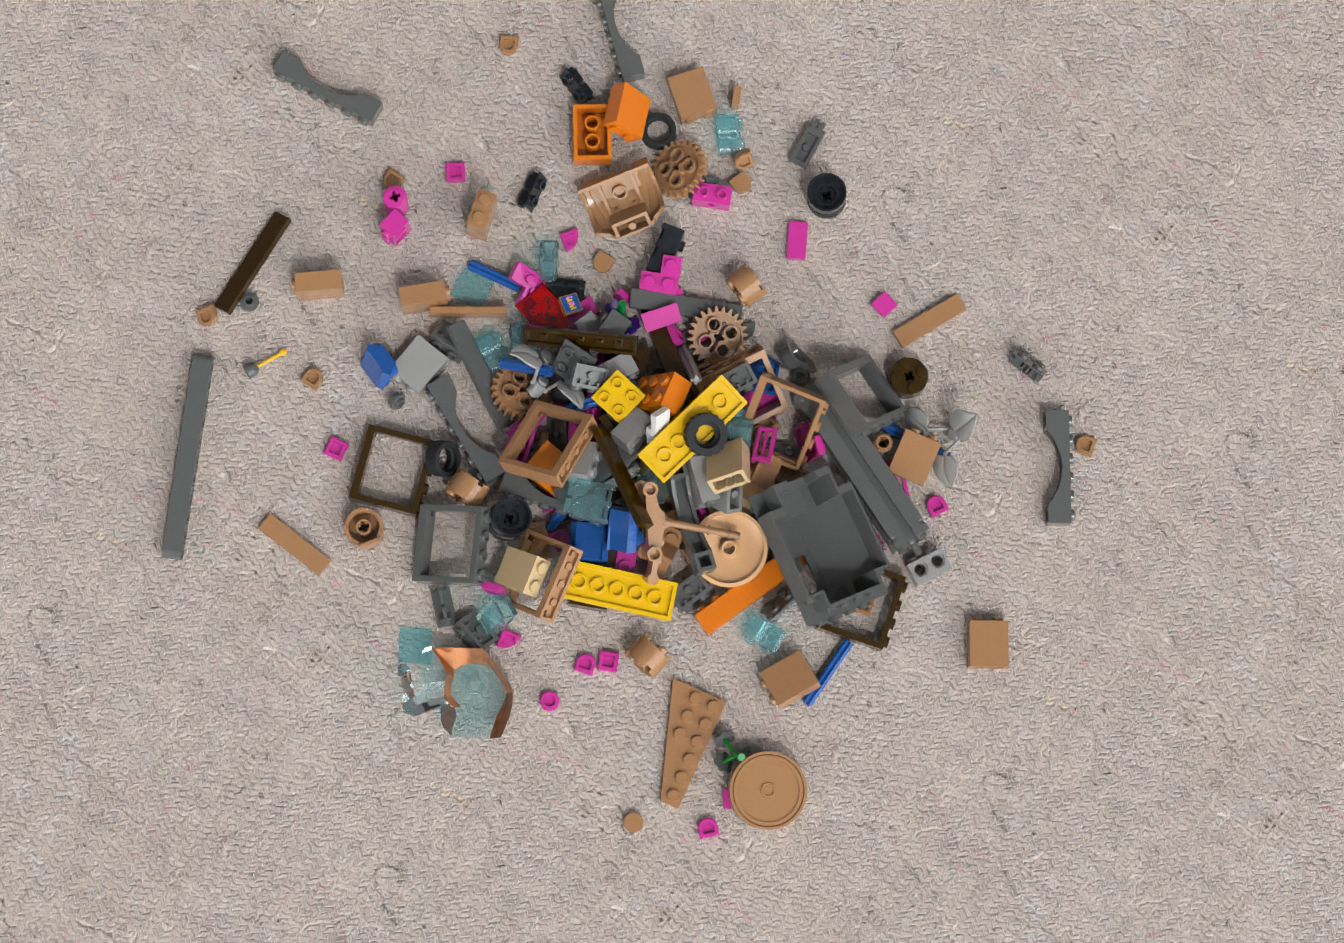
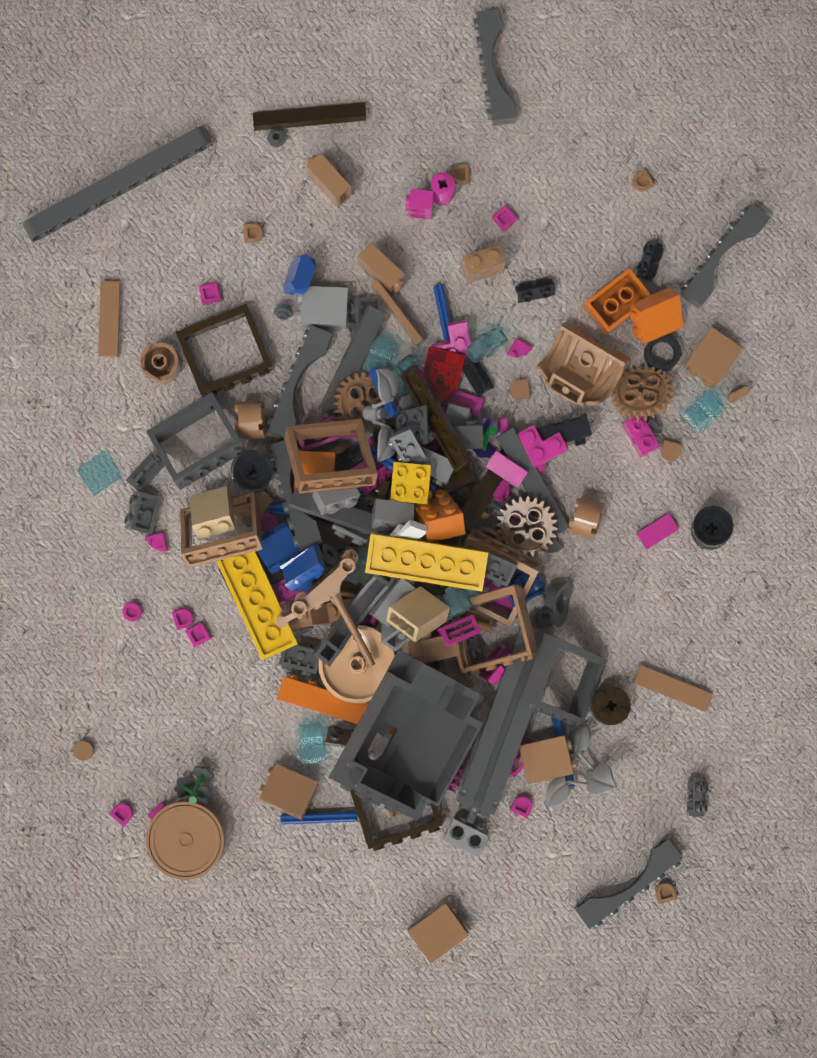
camera: 60 degrees right, 5 degrees up
medium nougat tile [195,304,218,327] -> none
hinge [243,348,287,379] -> none
clear light blue piece [398,645,513,739] -> none
black tyre [425,440,461,477] -> none
clear light blue piece [450,268,494,306] -> none
clear light blue brick [476,594,518,636] -> none
dark pink tile [481,581,507,597] -> none
tile [558,293,583,317] -> none
clear light blue plate [563,478,616,524] -> none
dark brown tile [592,427,654,529] -> none
medium nougat brick [624,633,670,679] -> none
medium nougat wing [660,678,726,809] -> none
light grey axle [678,344,702,385] -> none
black tyre [683,413,728,456] -> none
medium nougat tile [733,148,755,170] -> none
dark grey hinge [789,119,826,170] -> none
dark pink tile [871,291,898,319] -> none
medium nougat cone [873,434,893,453] -> none

